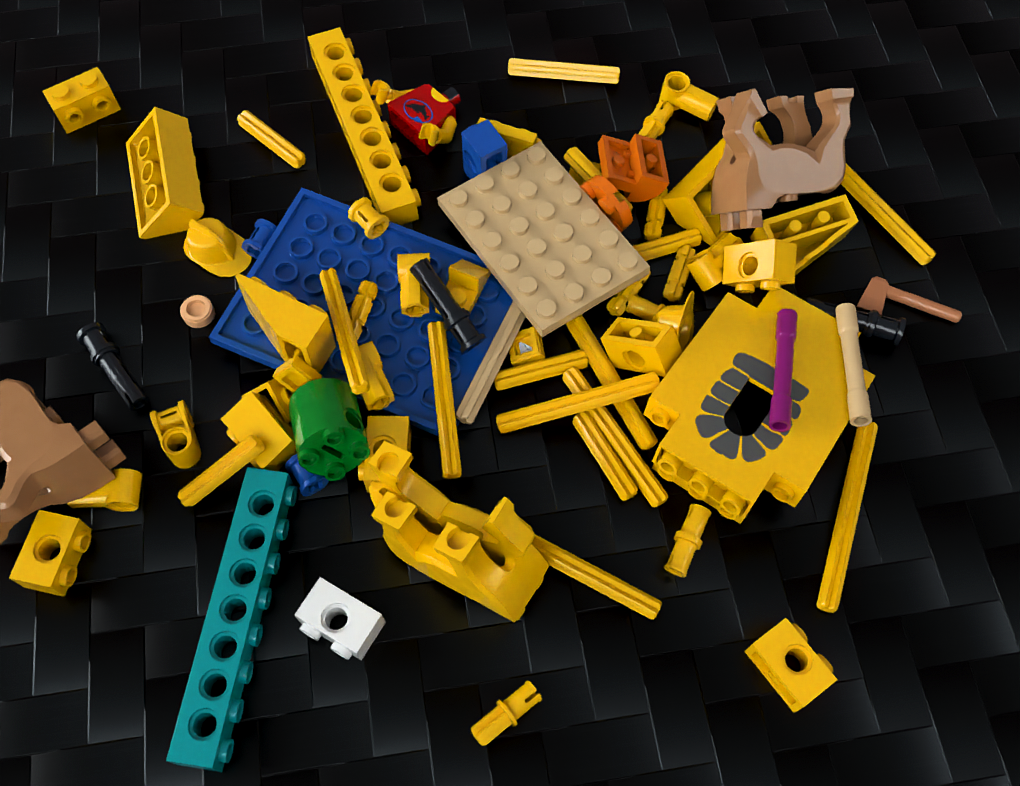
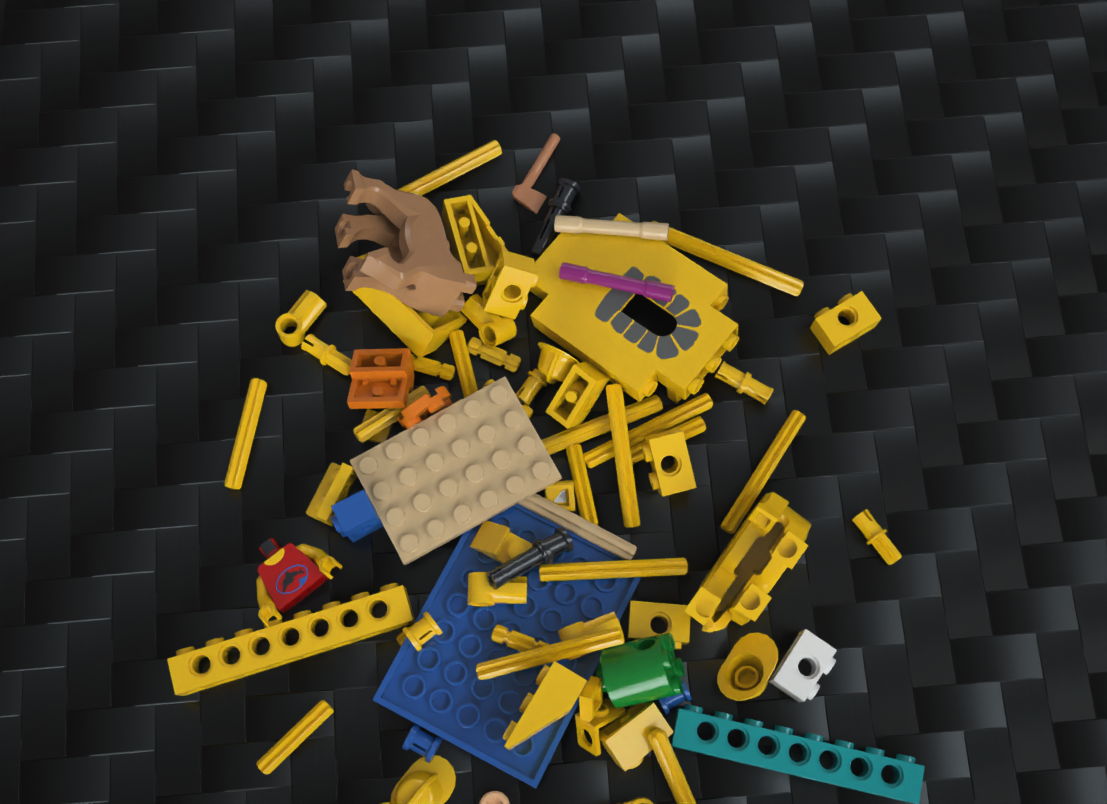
camera: 85 degrees left, 10 degrees up
none -> yellow brick [642,428,697,497]
none -> yellow piece [717,632,778,701]

